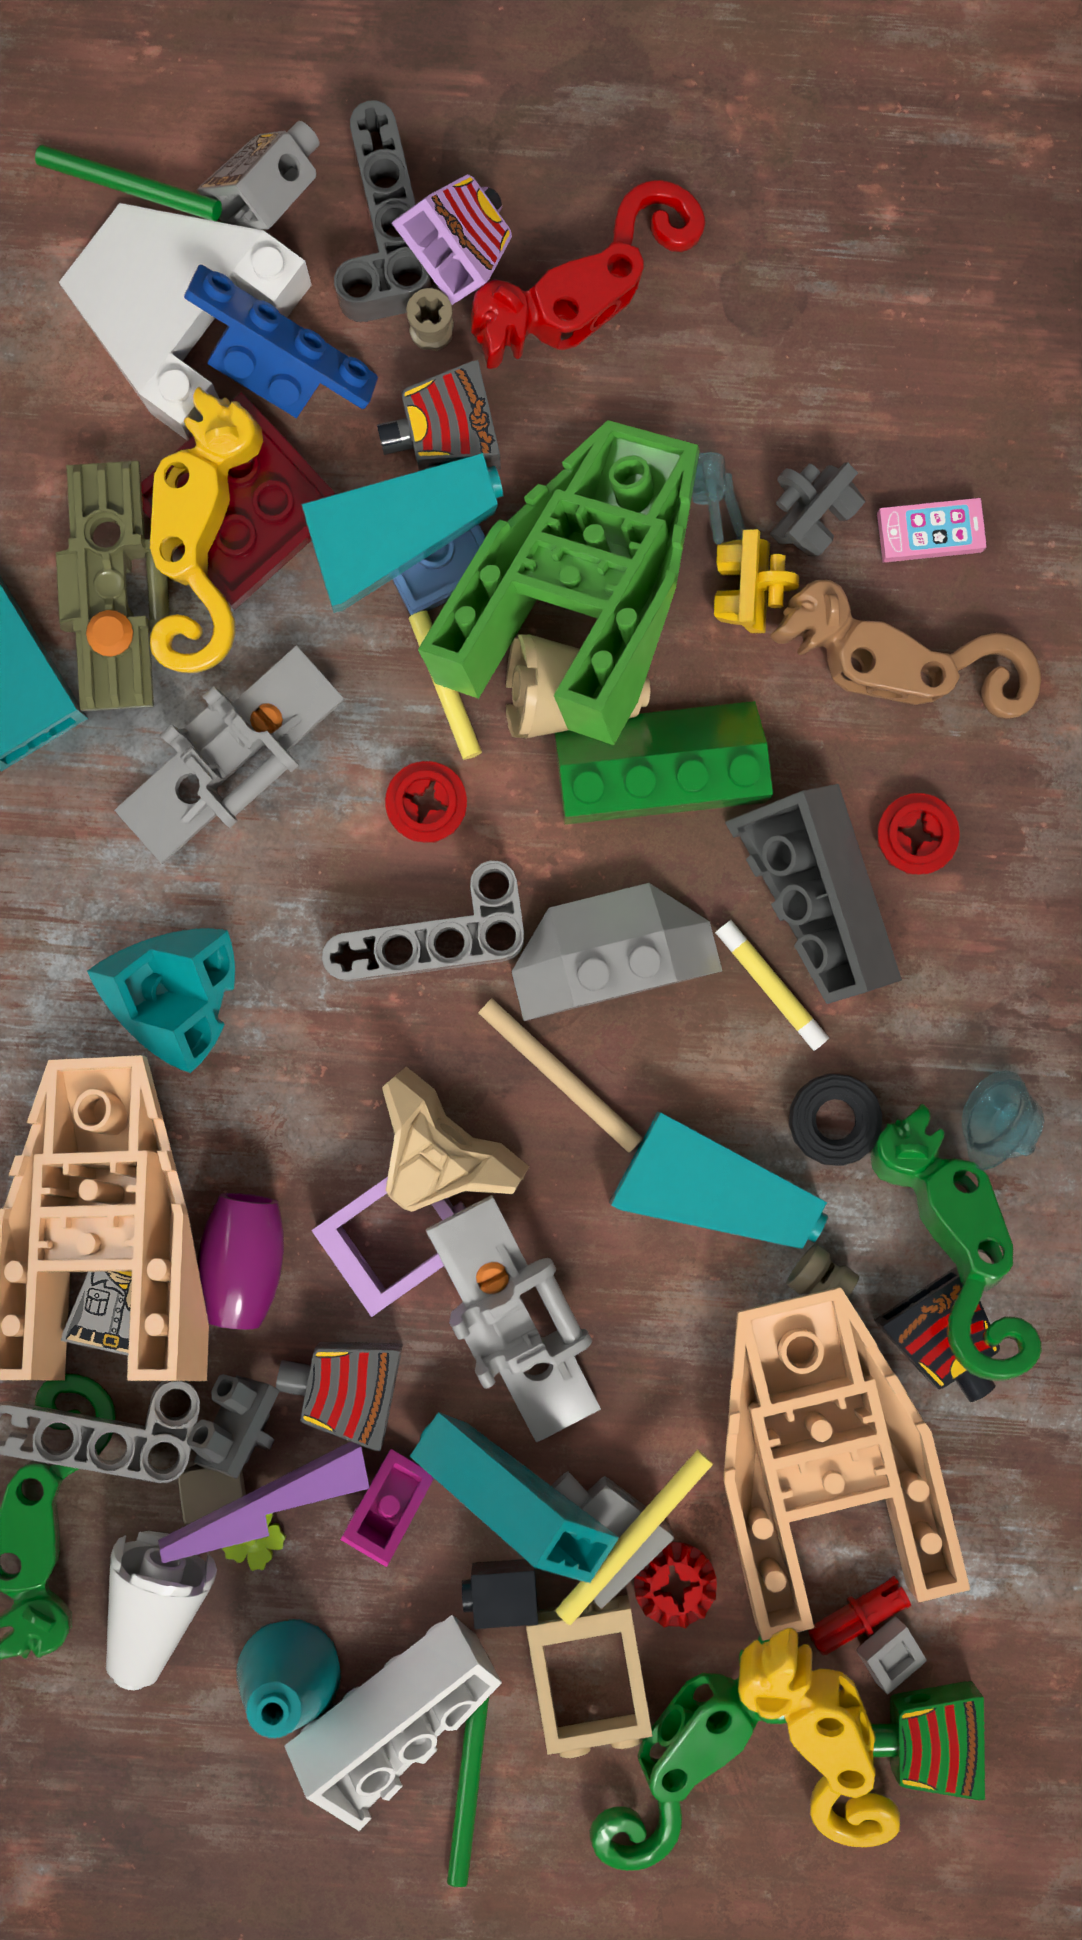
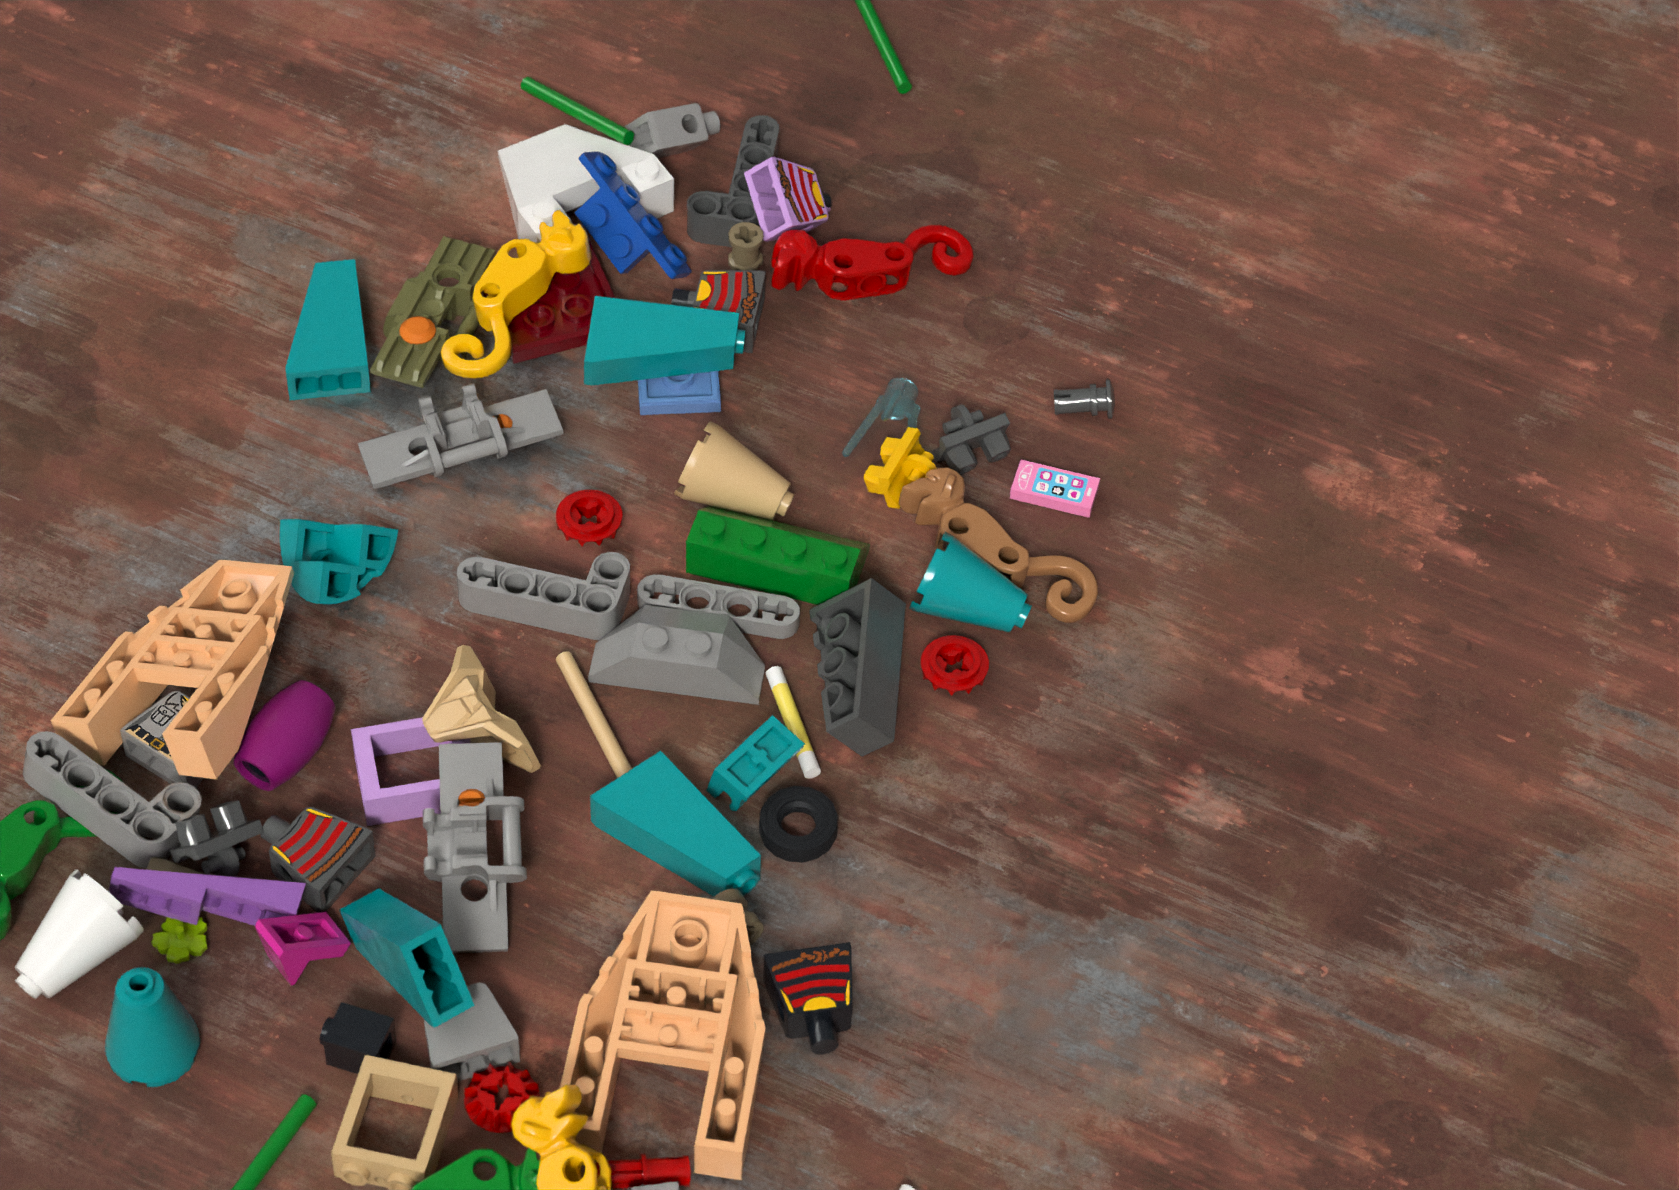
camera: 25 degrees right, 35 degrees down
white wedge [284,1615,502,1831] -> none
light yellow bar [408,611,482,760] -> none
bright green wedge [418,420,700,745] -> none
light yellow bar [555,1449,713,1625] -> none
green animal [870,1104,1042,1381] -> none
clear light blue piece [961,1070,1045,1171] -> none
none -> light grey beam [637,574,800,639]
none -> teal hinge [706,715,805,811]
none -> teal cone [909,532,1032,633]
none -> dark grey pin [1054,379,1115,419]

